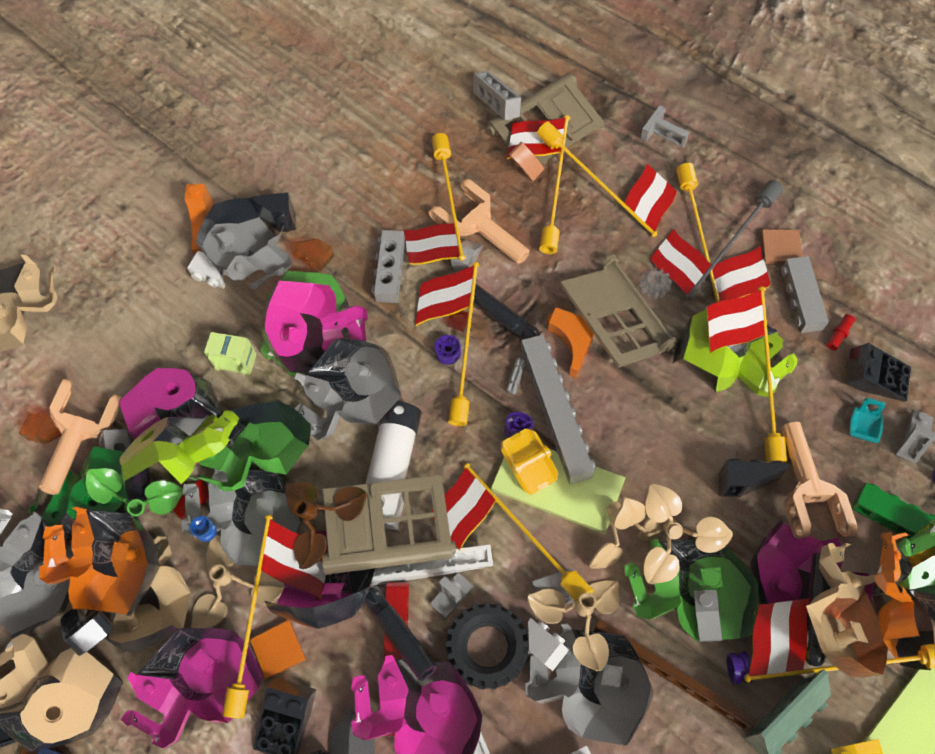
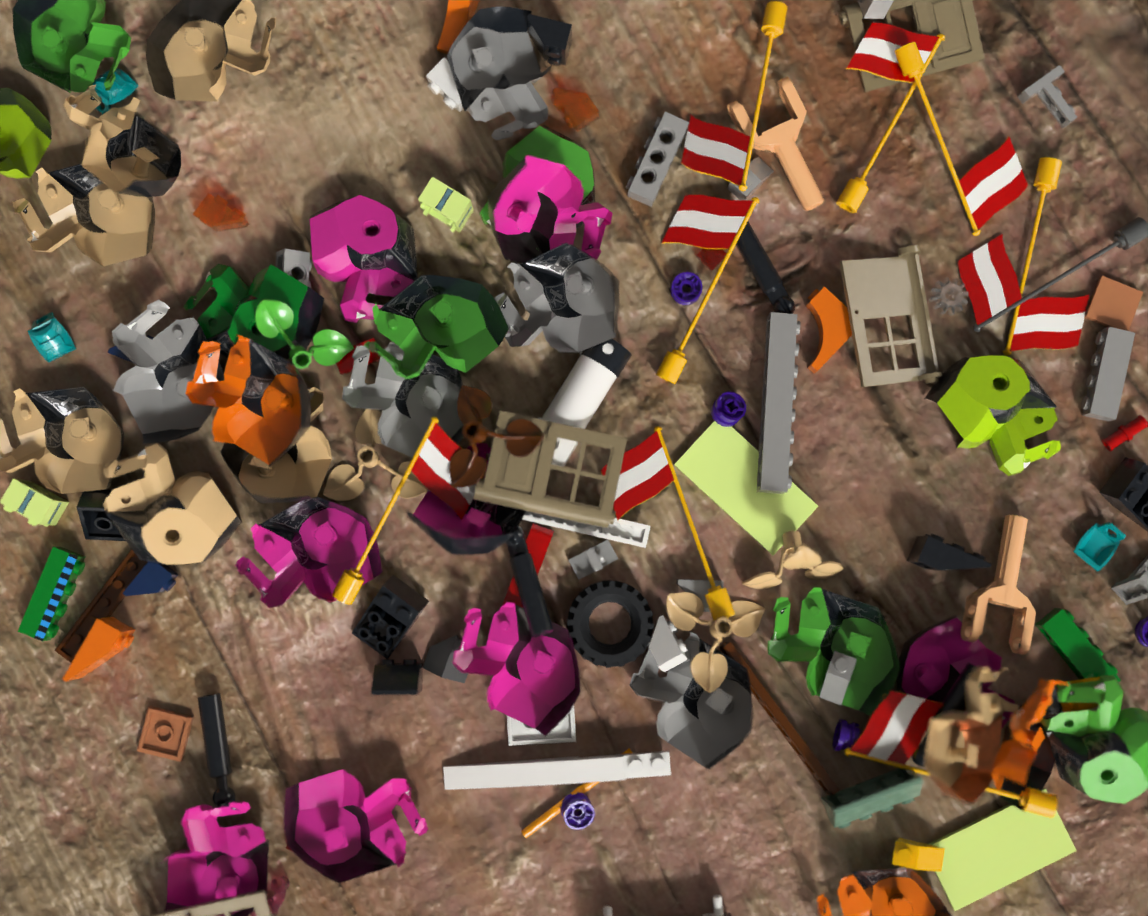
camera: 15 degrees right, 20 degrees up
light nougat piece [39,379,122,495] -> none
black beam [60,609,114,656] -> none
lime piece [120,410,239,503] -> none
blue wheel [190,516,217,542] -> none
orange tile [250,620,307,680] -> none
yellow shield [501,428,558,495] -> none
light grey axle [506,358,526,394] -> none
slope [509,142,544,181] -> none
tan plant [644,484,733,584] -> none
flag [706,287,787,463] -> none

